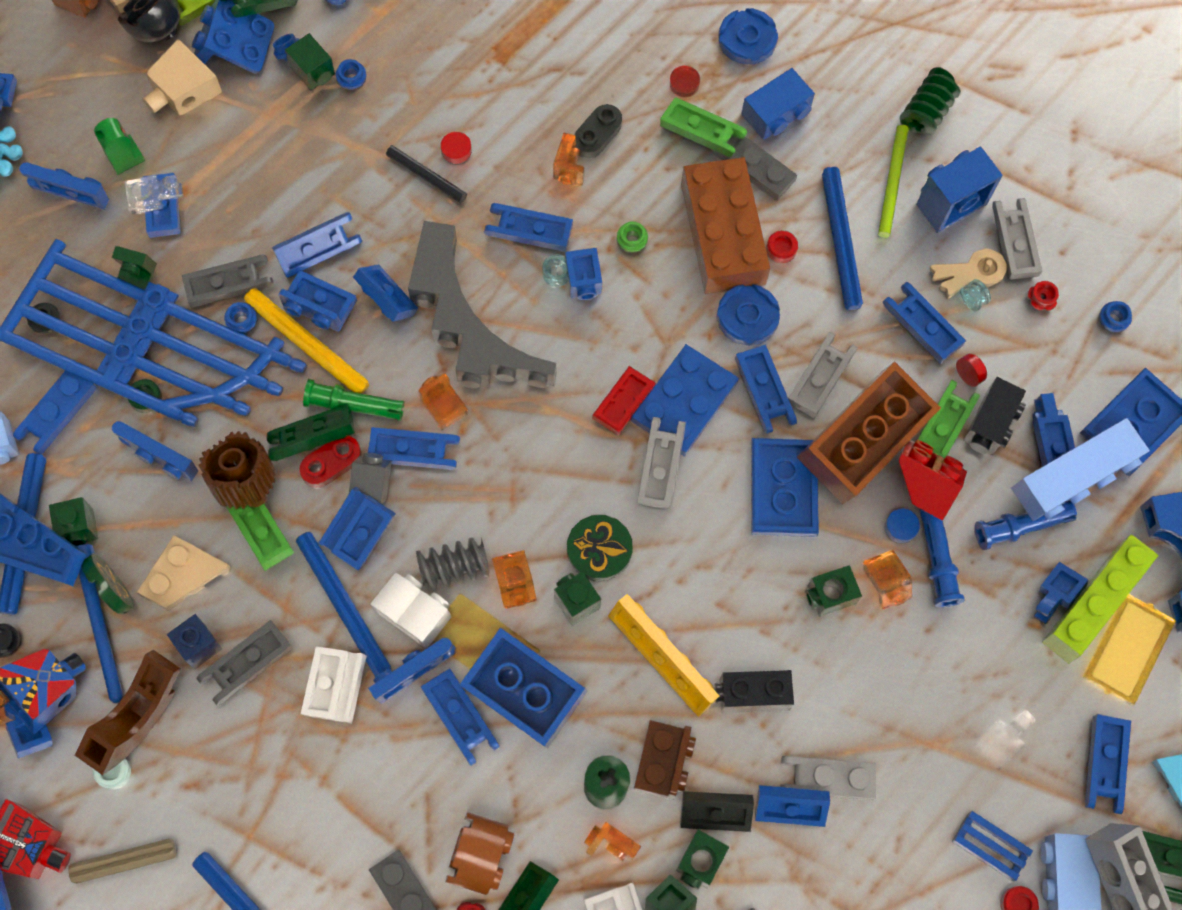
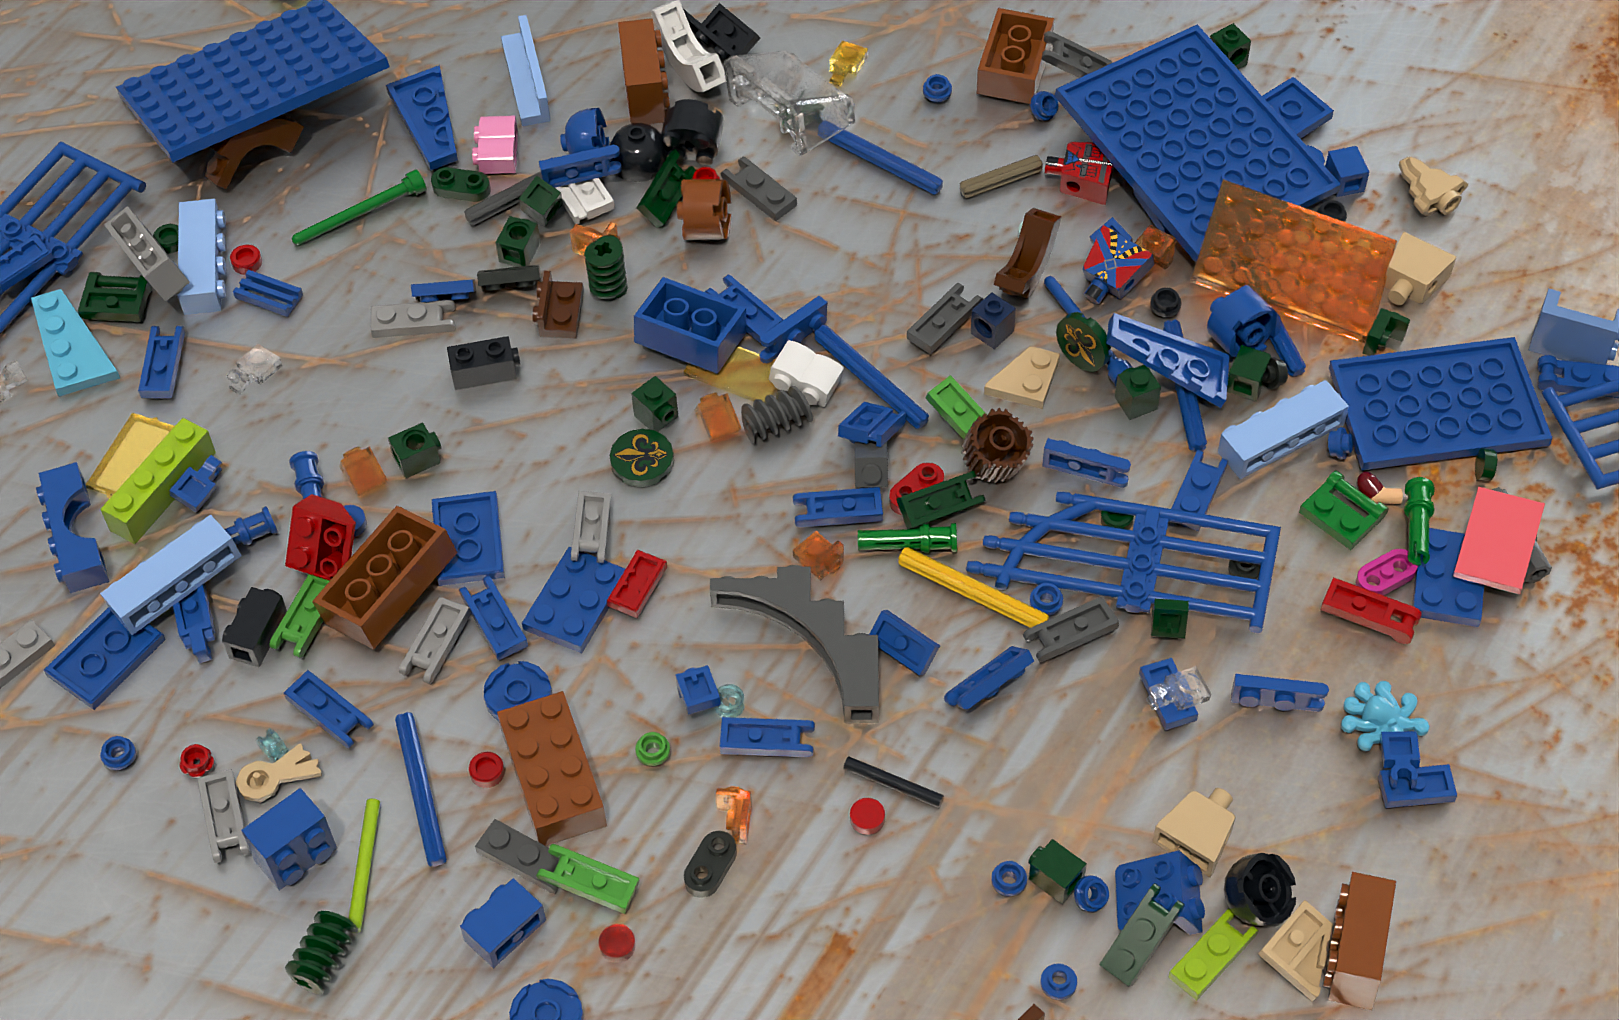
camera: 175 degrees right, 15 degrees down
green leg [94,118,145,175] -> none
blue bracket [278,270,357,332] -> none
white plate [301,646,367,724] -> none
yellow plate [608,594,719,717] -> none
red tile [956,353,987,387] -> none

